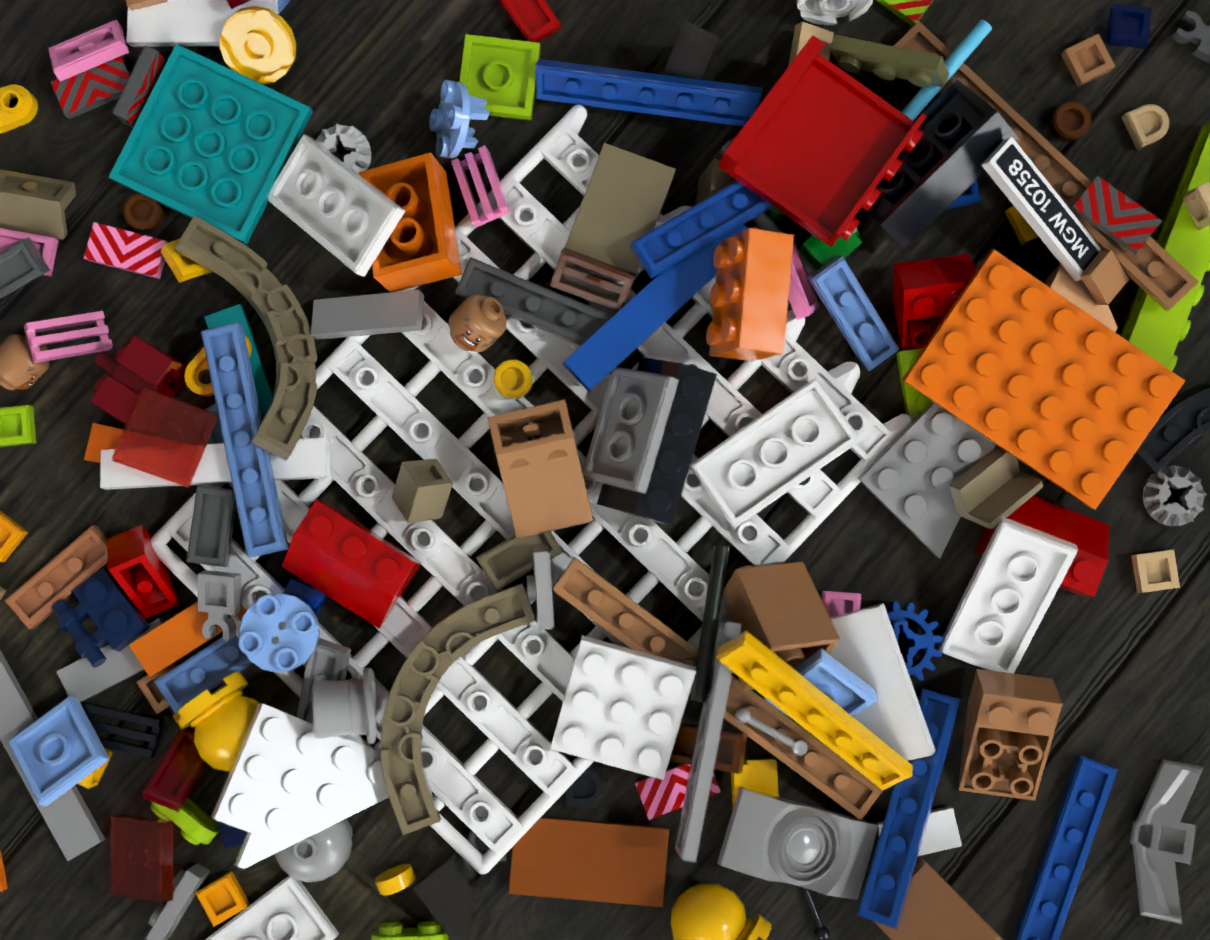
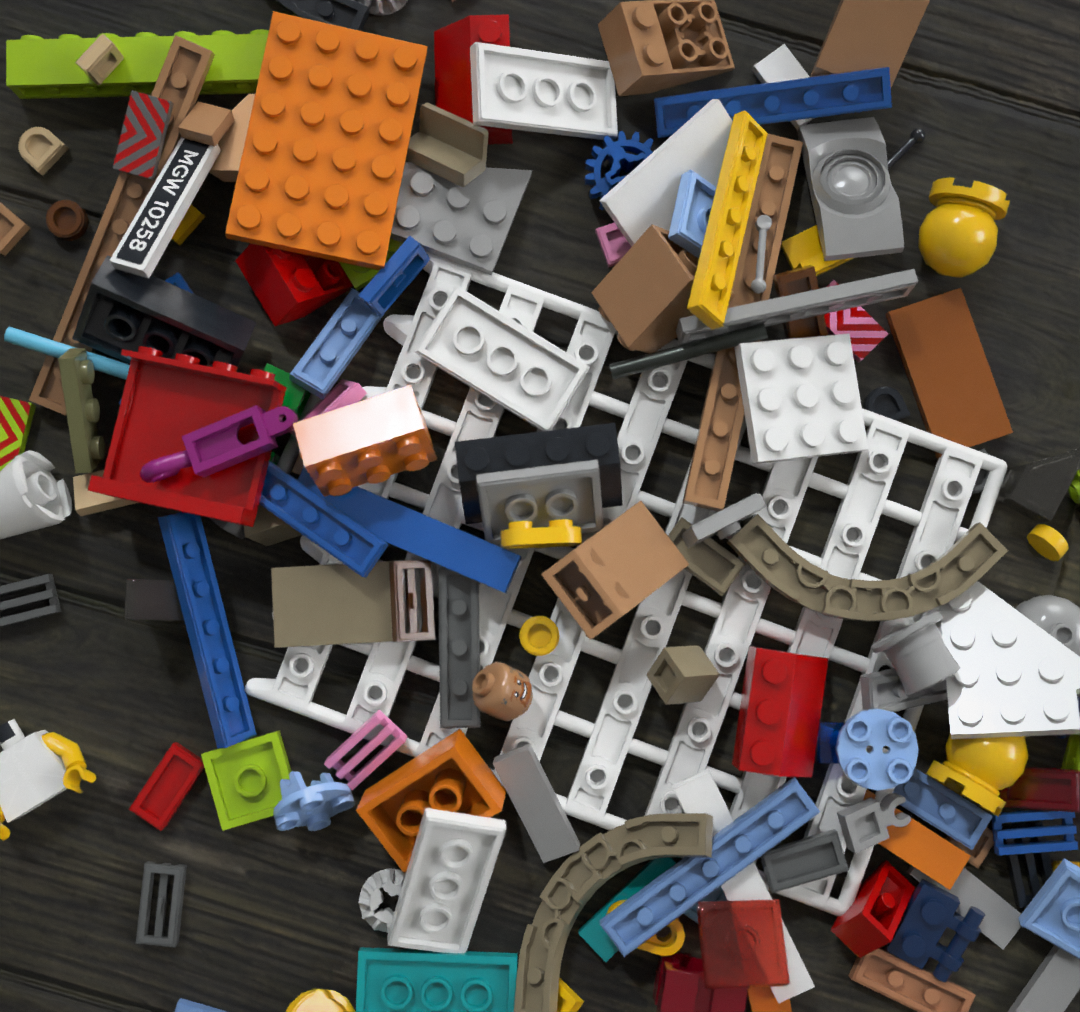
camera: 120 degrees left, 0 degrees up
none -> magenta piece [140,405,298,483]
none -> blue tile [359,236,430,317]
none -> yellow plate [500,519,582,549]
none -> blue tile [991,810,1078,856]

